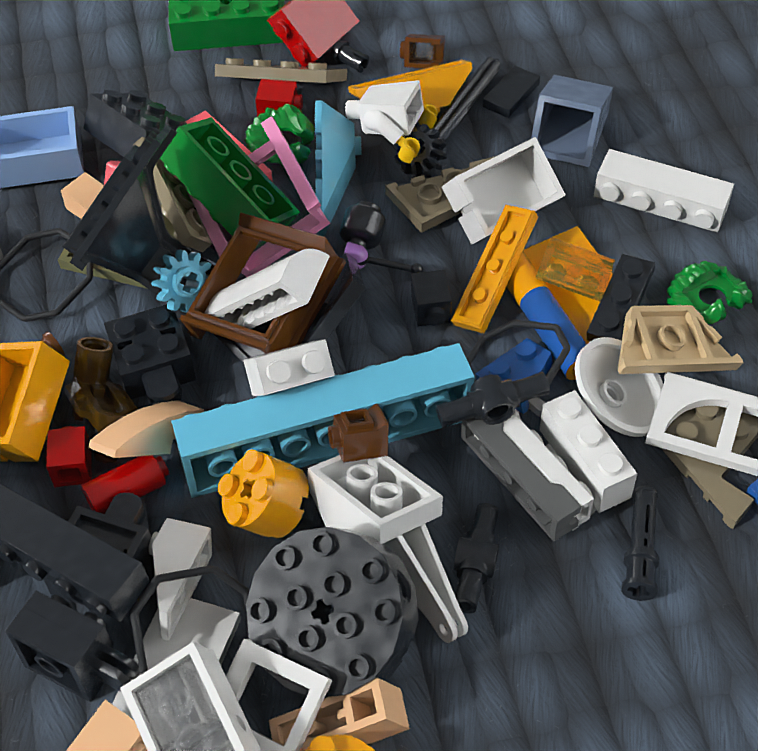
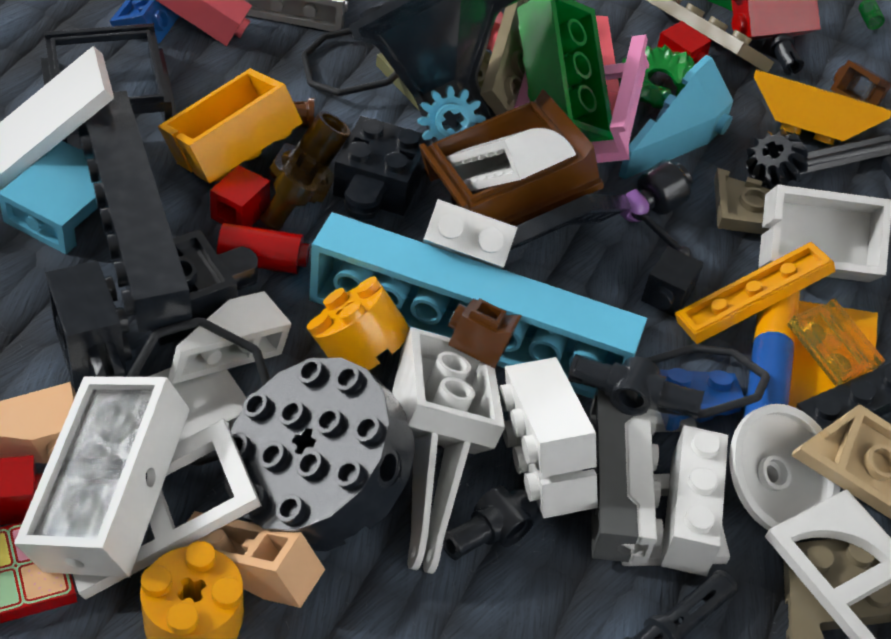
camera: 30 degrees right, 5 degrees down
light nougat slope [89,400,204,458] -> none
white torso [345,80,438,163] -> none
none -> white piece [499,357,598,518]

